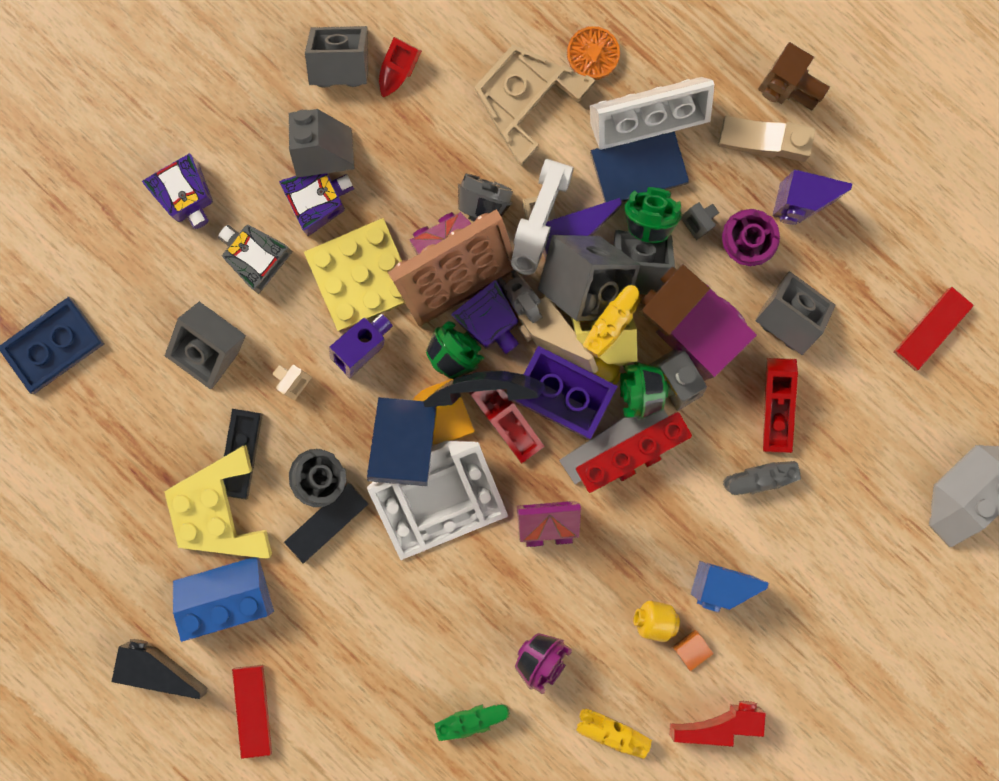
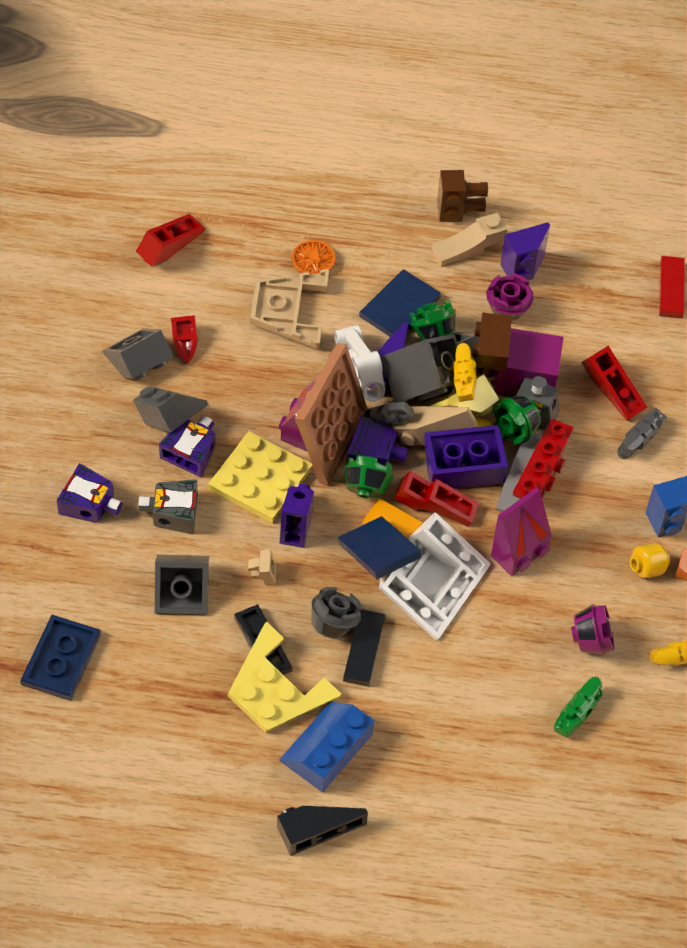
camera: 35 degrees left, 30 degrees down
red tile [232,665,272,759] -> none
black slope [423,371,545,407] -> none
dark grey cone [458,173,513,221] -> none
white slope [590,77,715,150] -> none
dark grey tile [681,202,719,240] -> none
dark grey slope [755,271,836,355] -> none

